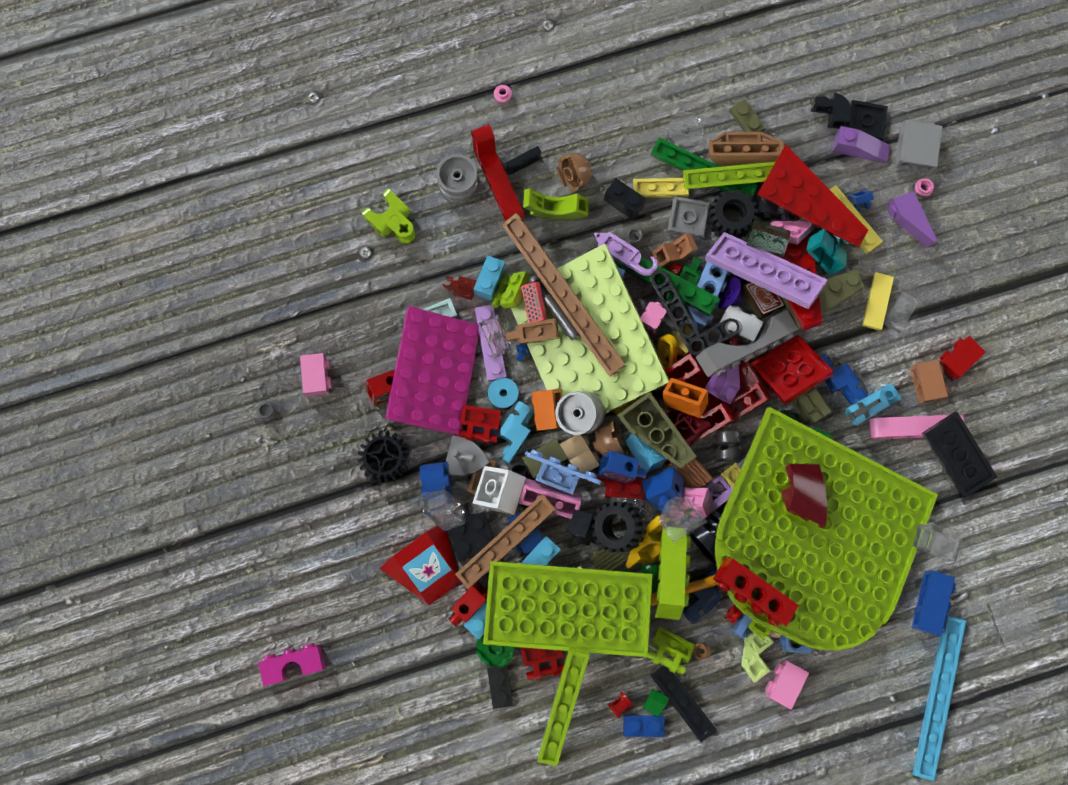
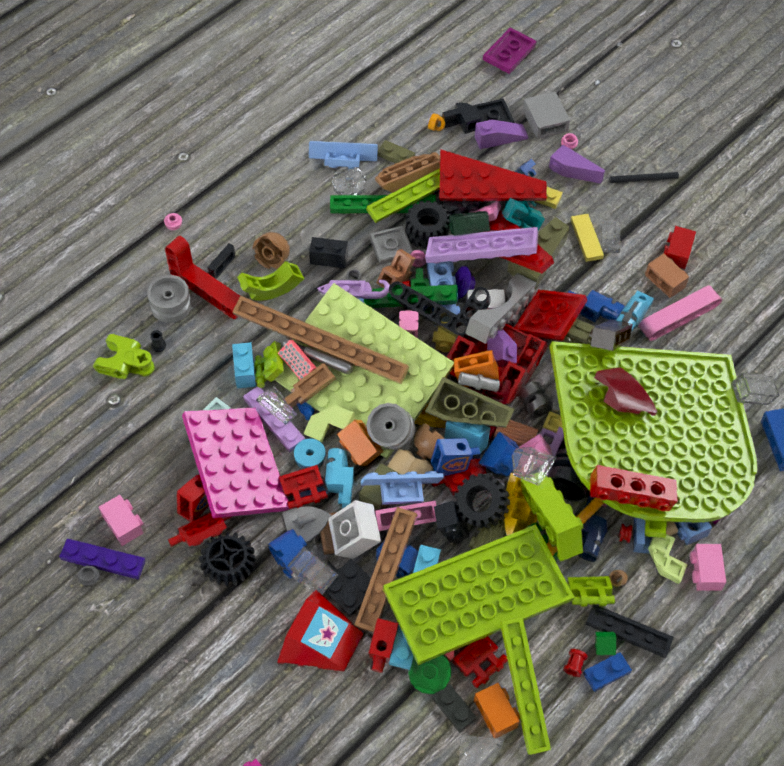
camera: 30 degrees left, 20 degrees down
clear red plate [443,276,477,300] -> none
light yellow tile [633,178,689,198] -> none
yellow plate [657,334,678,369] -> none
tile [741,282,786,319] -> none
black plate [922,412,998,498] -> none
none -> dark purple plate [59,538,146,580]
none -> black pin [150,330,166,352]
none -> red plate [168,512,233,547]
none -> yellowish green tile [304,405,355,442]
none -> light blue bracket [309,141,378,169]
none -> bright pink plate [410,250,426,267]
none -> light orange tile [428,113,445,131]
none -> light grey pin [458,372,500,392]
none -> orange brick [474,683,520,739]
none -> magenta plate [482,27,537,74]
none -> brick [589,319,633,351]
none -> black bar [609,172,679,183]

